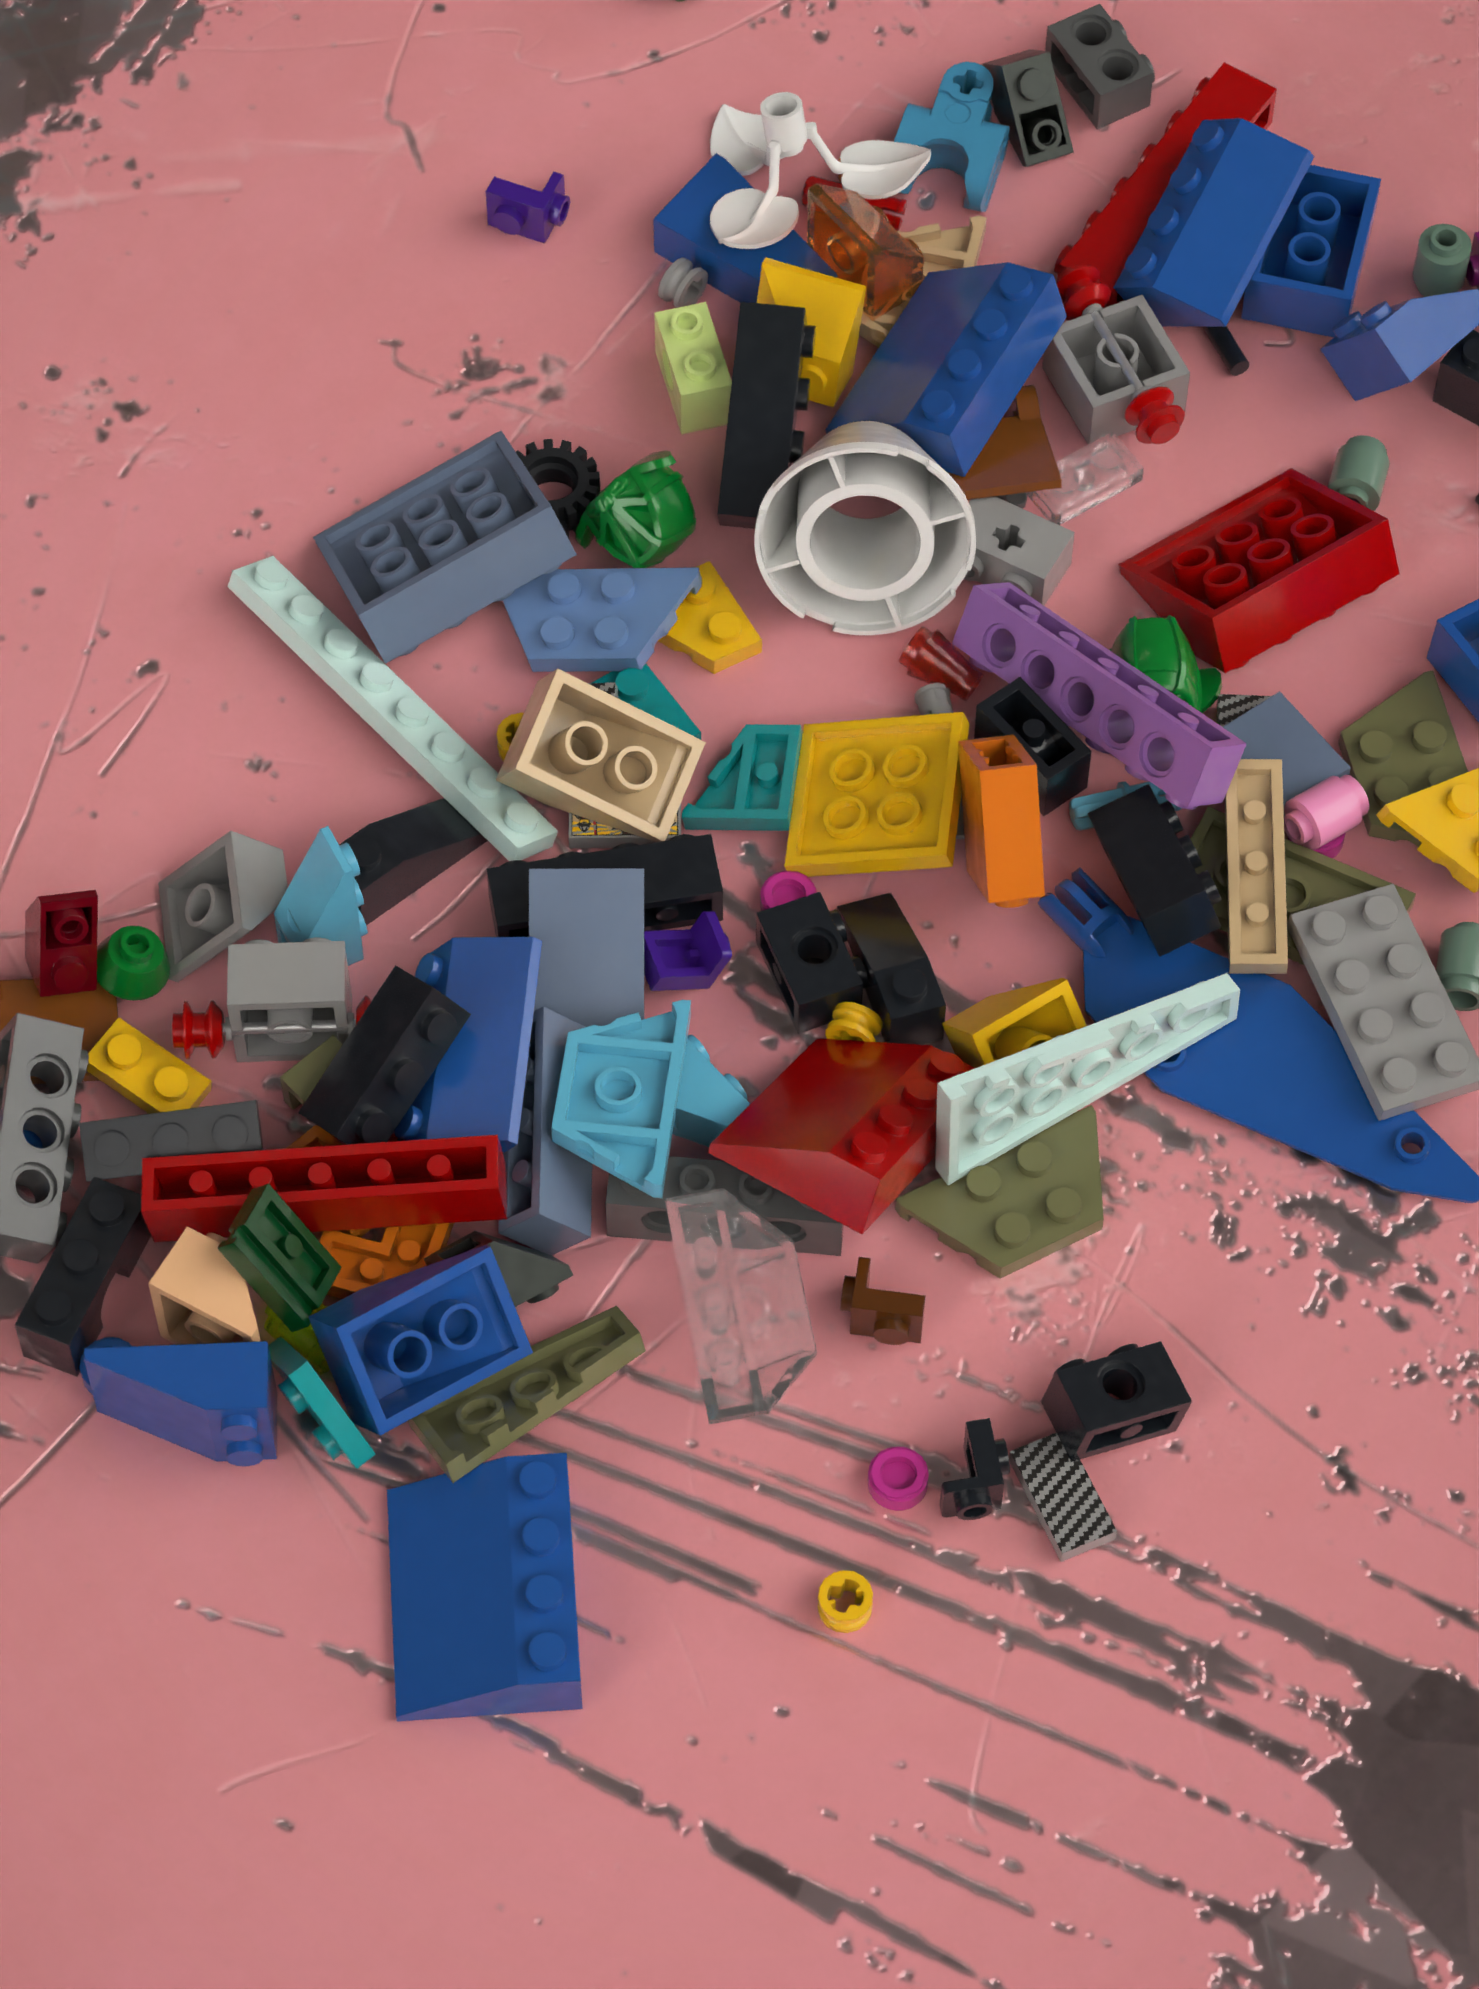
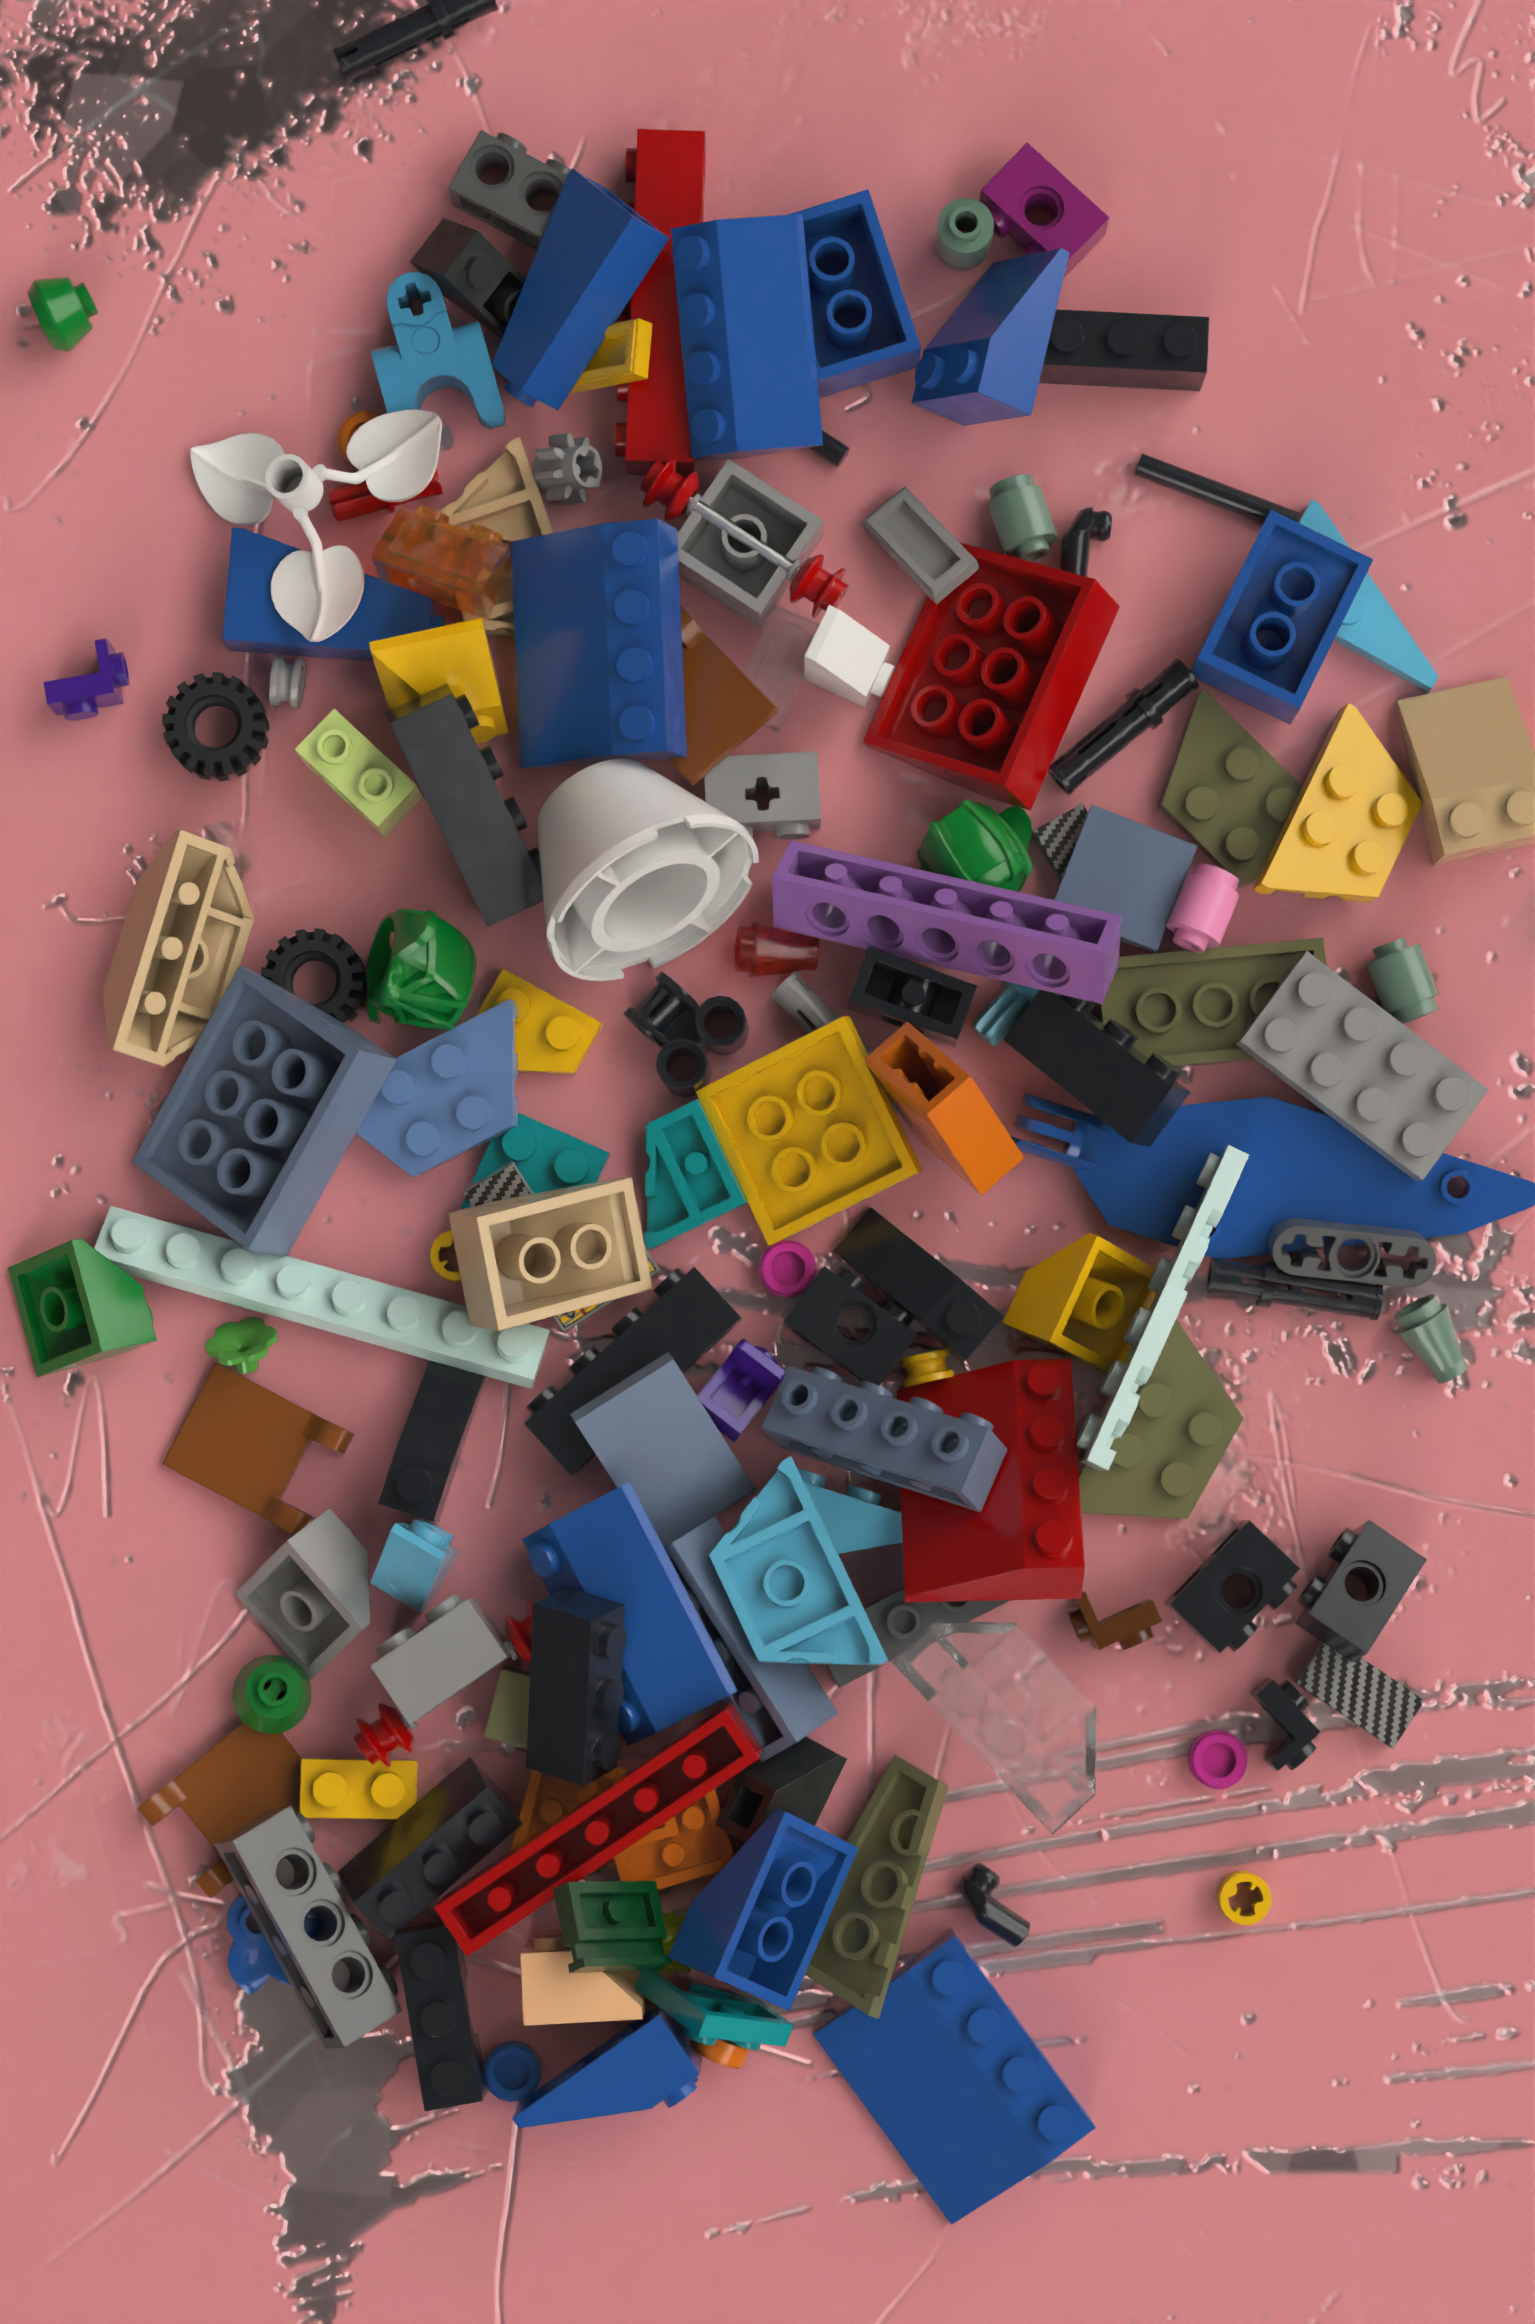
camera: 30 degrees left, 25 degrees up
dark red slope [25,890,98,997] -> none
tan plate [1225,759,1288,974] -> none
none -> green slope [8,1238,157,1377]
none -> tan wedge [103,829,254,1067]
none -> black tyre [162,672,270,781]
none -> dark orange flag [162,1362,354,1535]
none -> bright green plant [205,1318,278,1374]
none -> blue slope [492,168,669,410]
none -> light grey gear [533,433,603,505]
none -> yellow tile [569,318,653,394]
none -> black piece [623,971,749,1097]
none -> orange tile [690,2039,751,2069]
none -> sand blue brick [761,1366,1008,1513]
none -> white slope [804,605,895,708]
none -> light grey tile [862,486,979,605]
none -> black arm [960,1863,1030,1947]
none -> black pin [1048,658,1199,795]
none -> black arm [1059,507,1112,577]
none -> black brick [1164,1520,1300,1653]
none -> black pin [1206,1257,1384,1321]
none -> dark grey beam [1268,1218,1436,1287]
none -> sand green cone [1394,1294,1468,1384]

